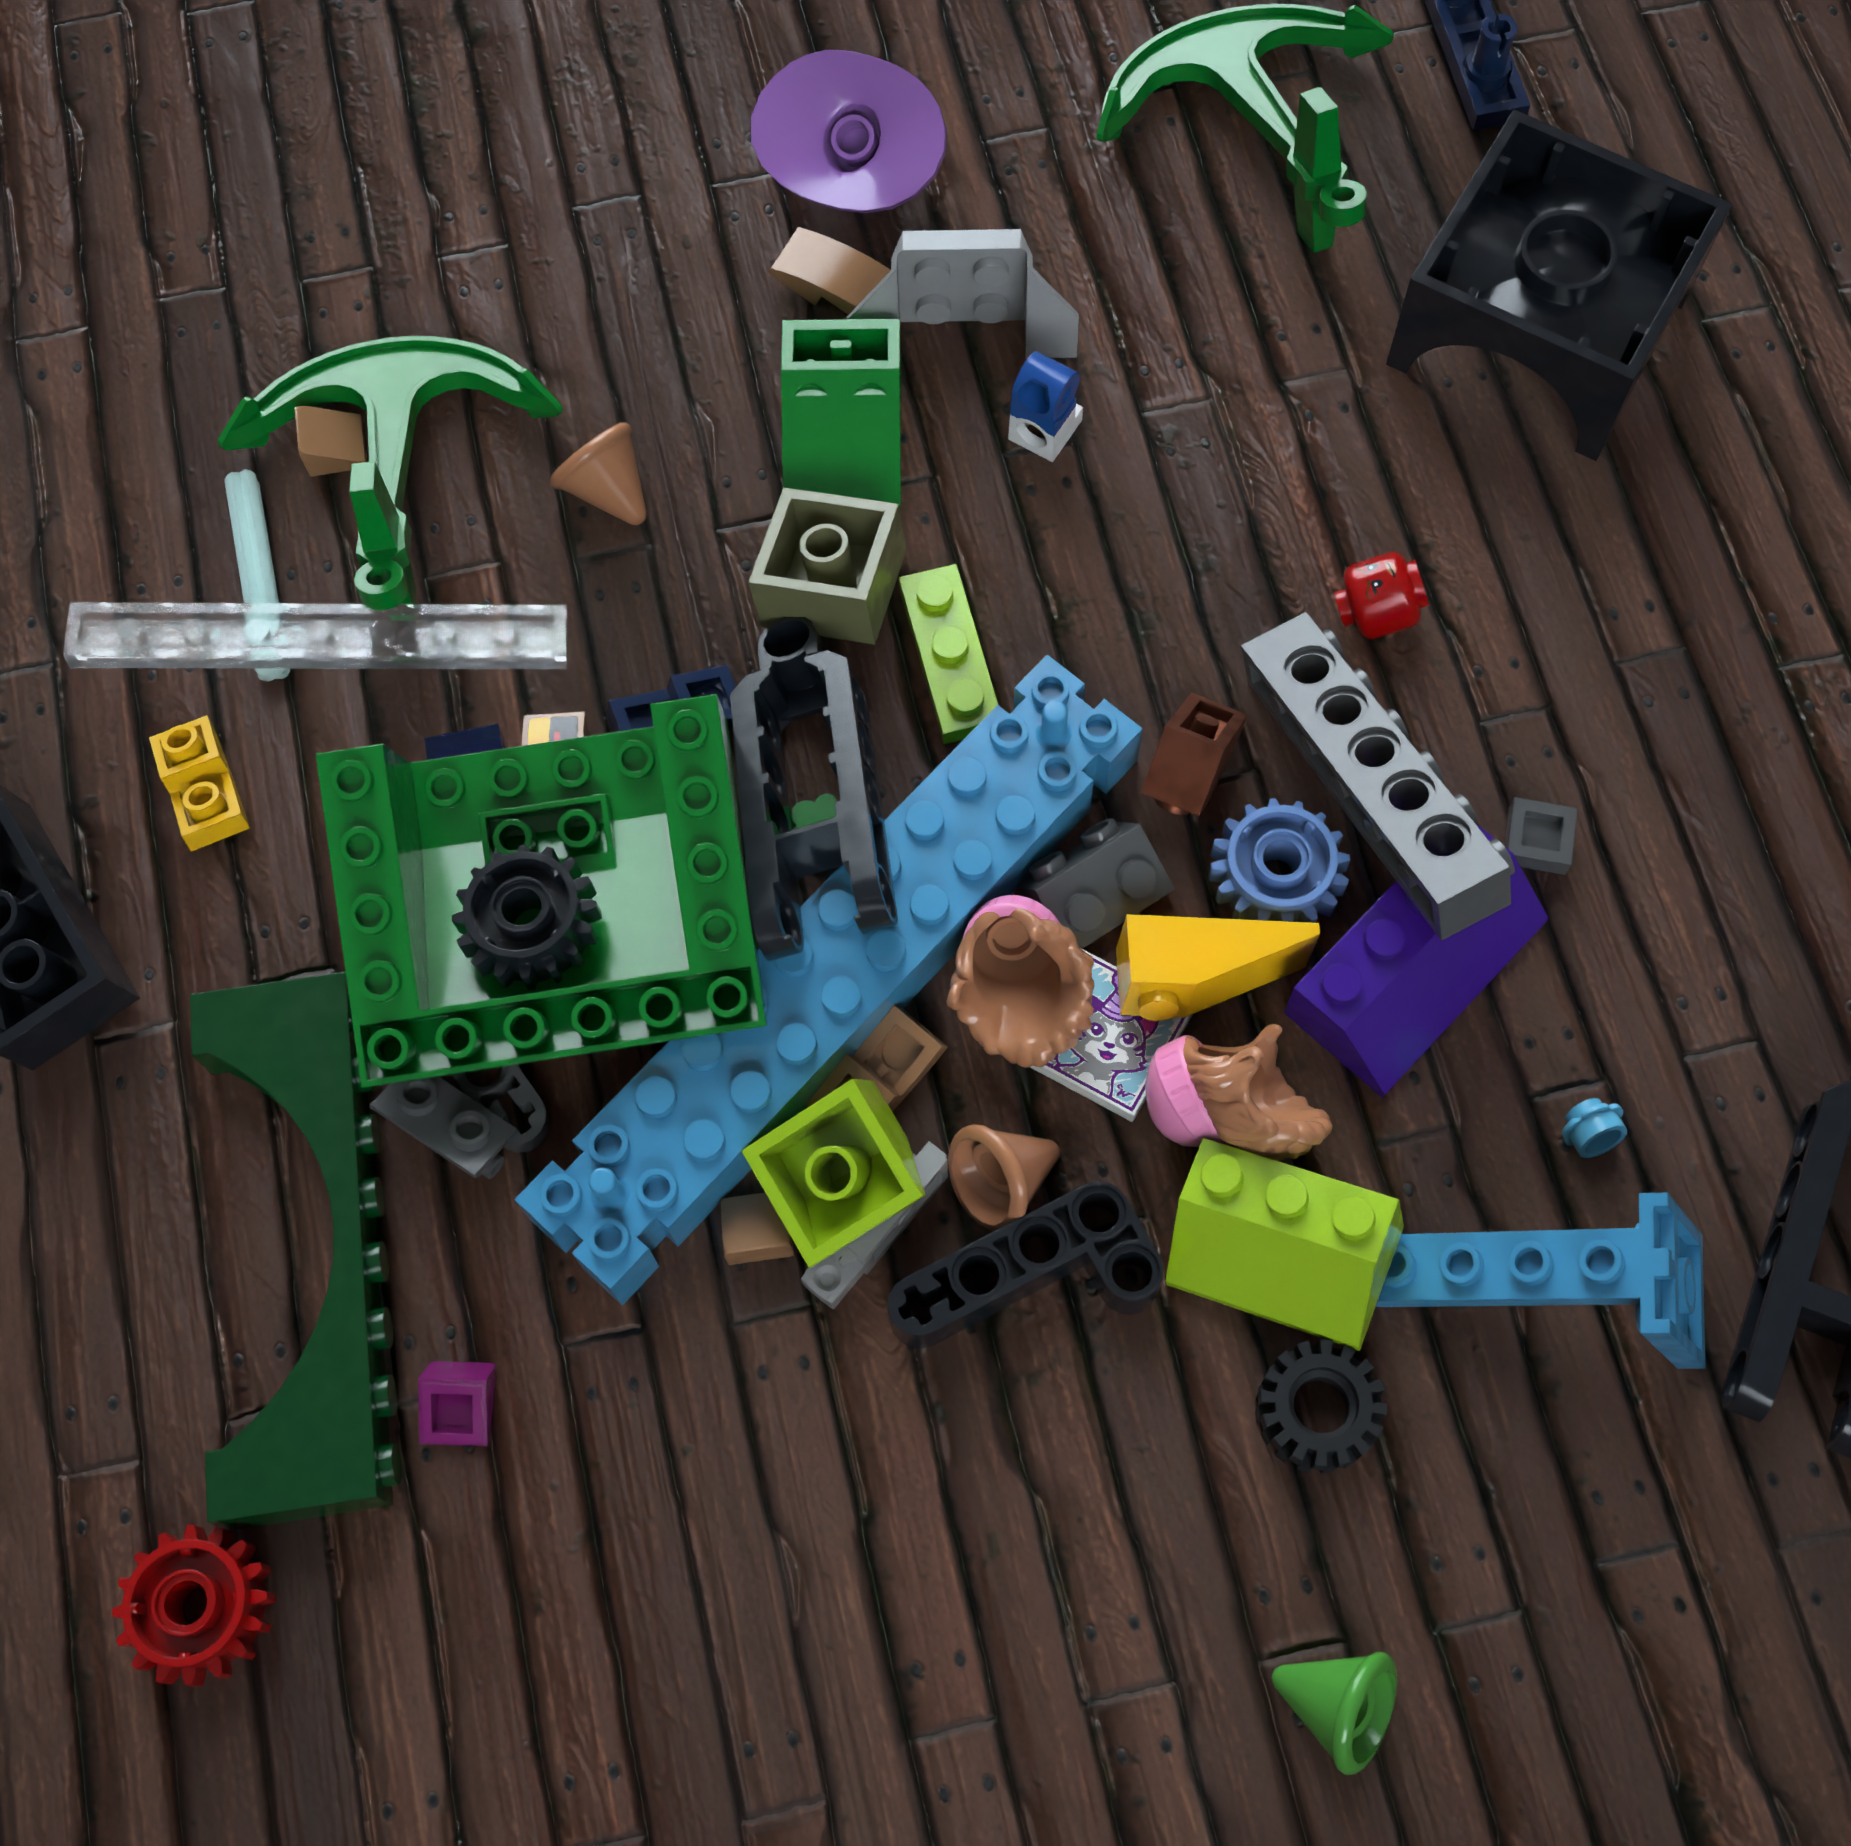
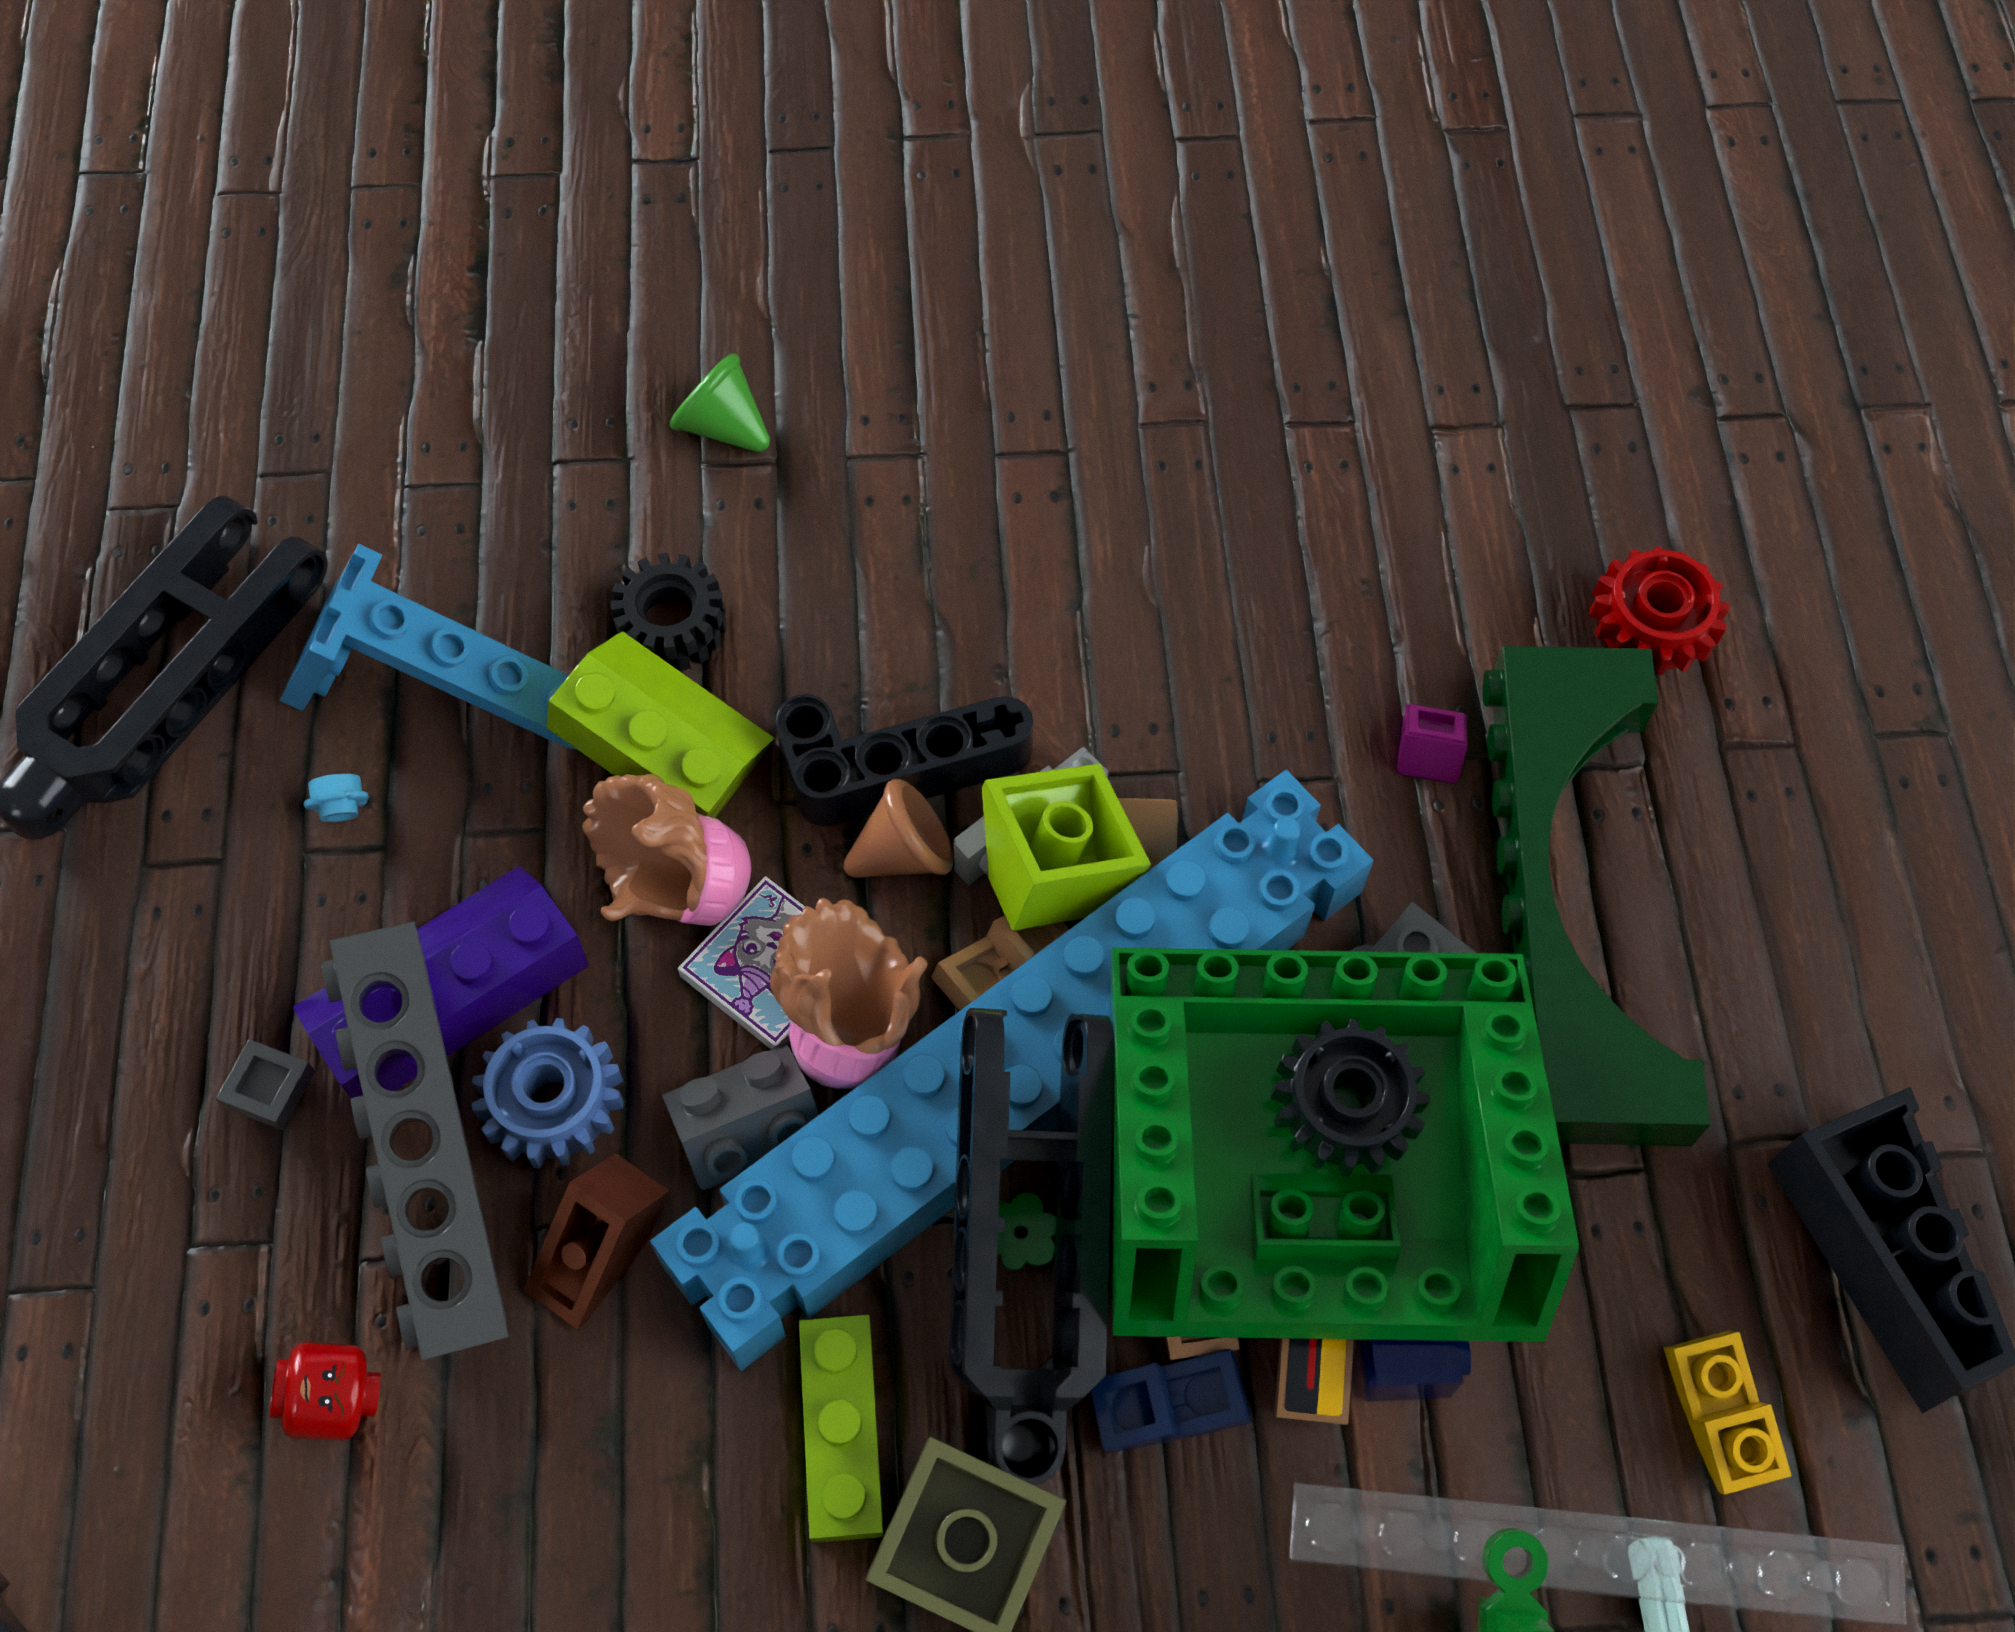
camera: 175 degrees left, 5 degrees down
yellow slope [1116,914,1320,1021] -> none

